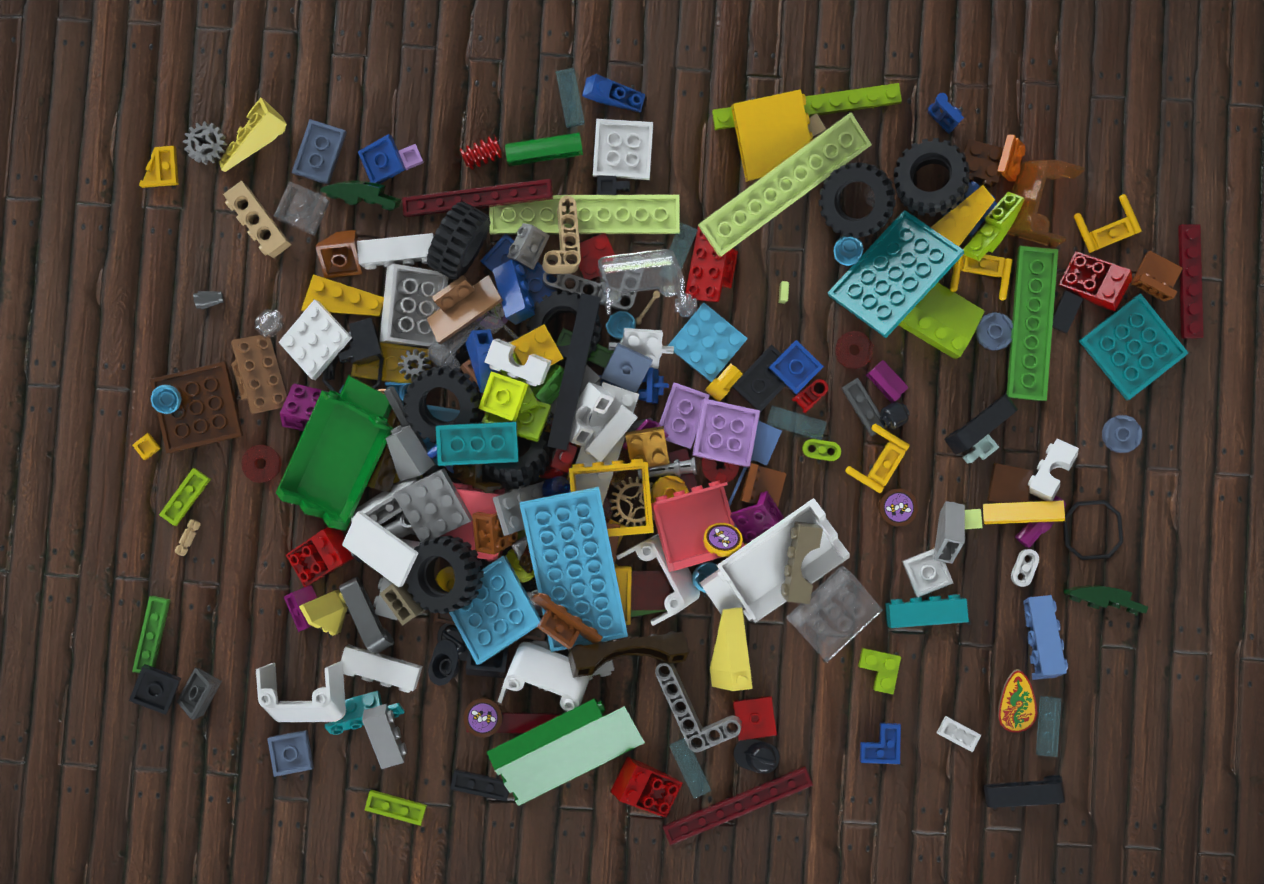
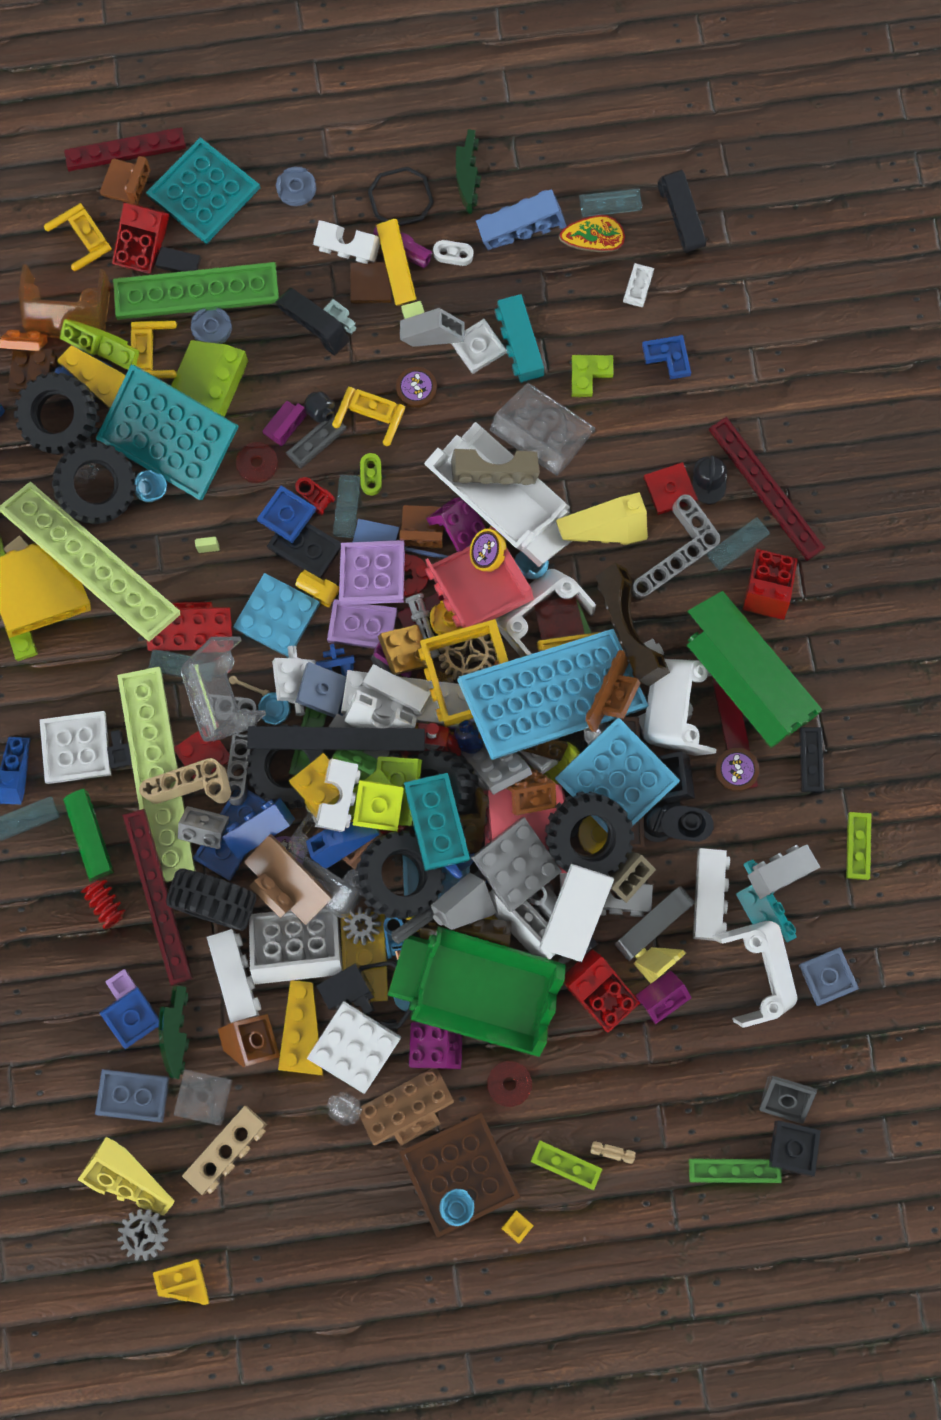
camera: 100 degrees left, 10 degrees down
dark grey cone [193,291,224,310] -> none
clear gear [674,293,697,317] -> none

